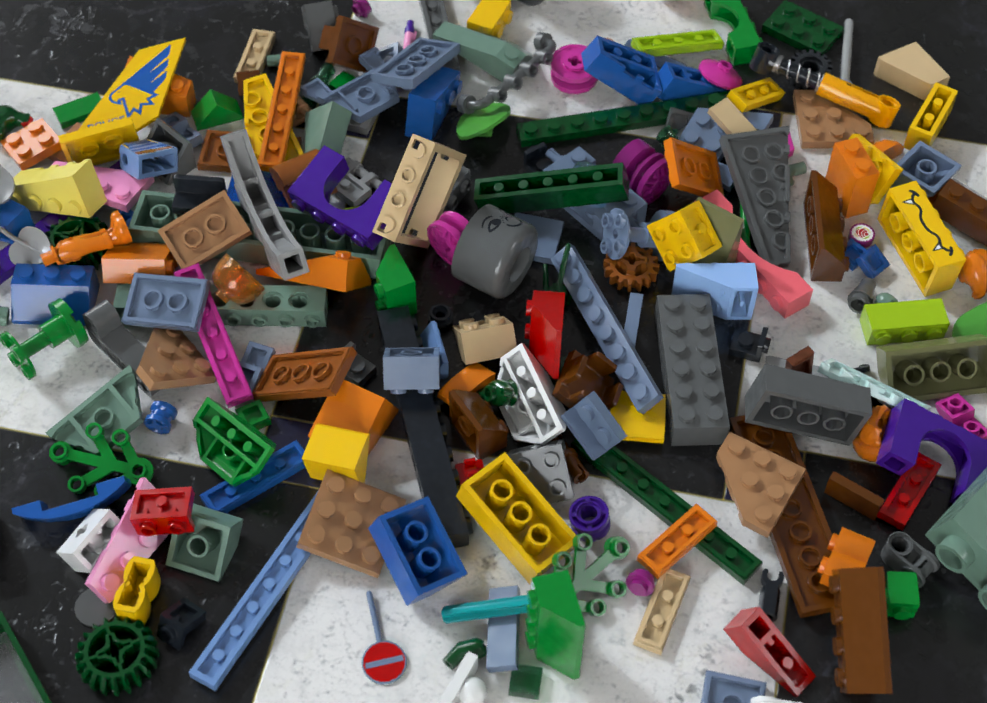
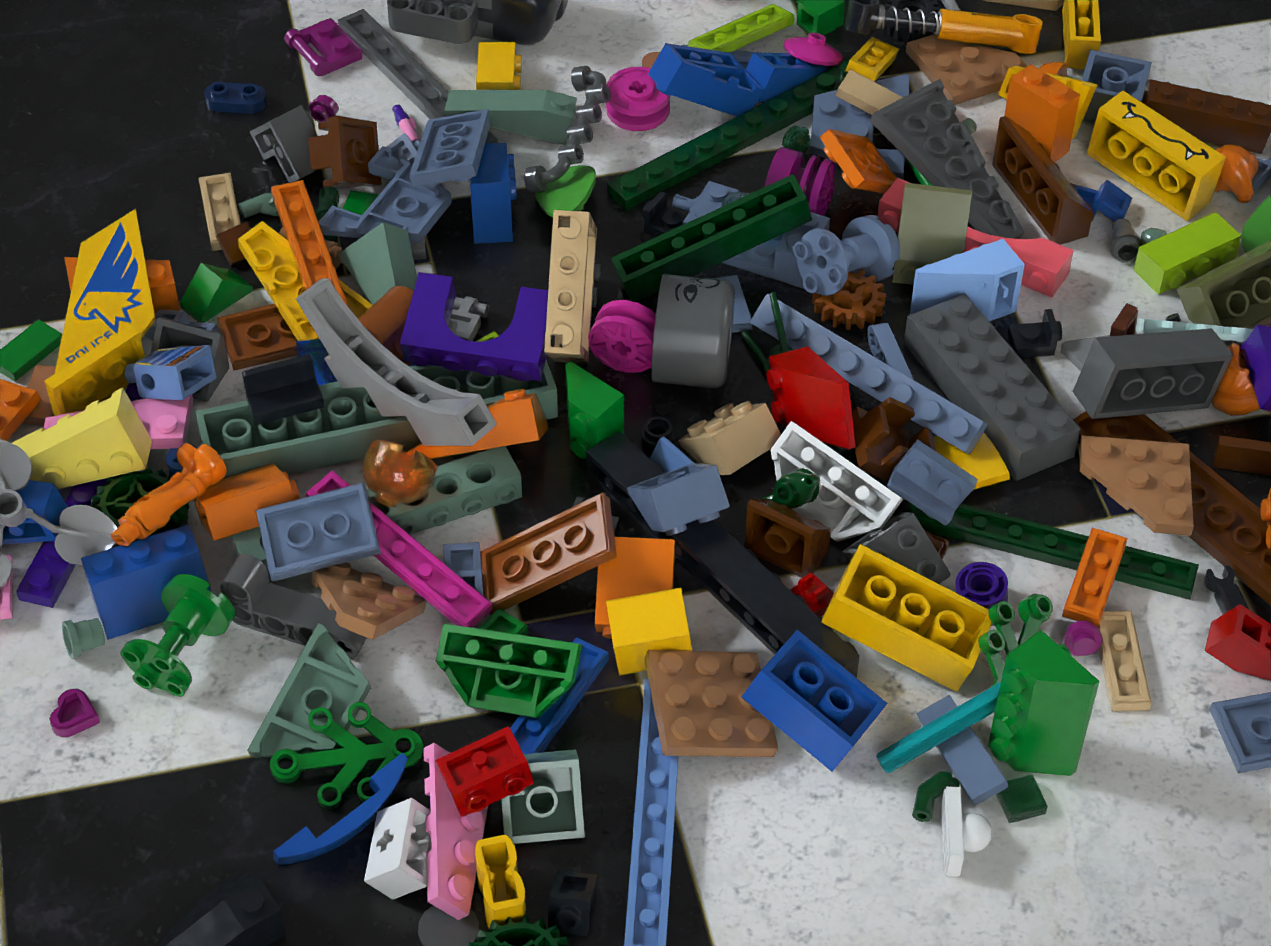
camera: 25 degrees left, 5 degrees down
blue wheel [144,401,178,434] -> none
medium nougat plate [157,190,252,269] -> none
piece [362,591,407,684] -> none
orange slope [437,362,496,405] -> none
yellow bracket [647,200,723,271] -> none
dark grey tile [664,107,694,131] -> none
tile [848,223,875,248] -> none

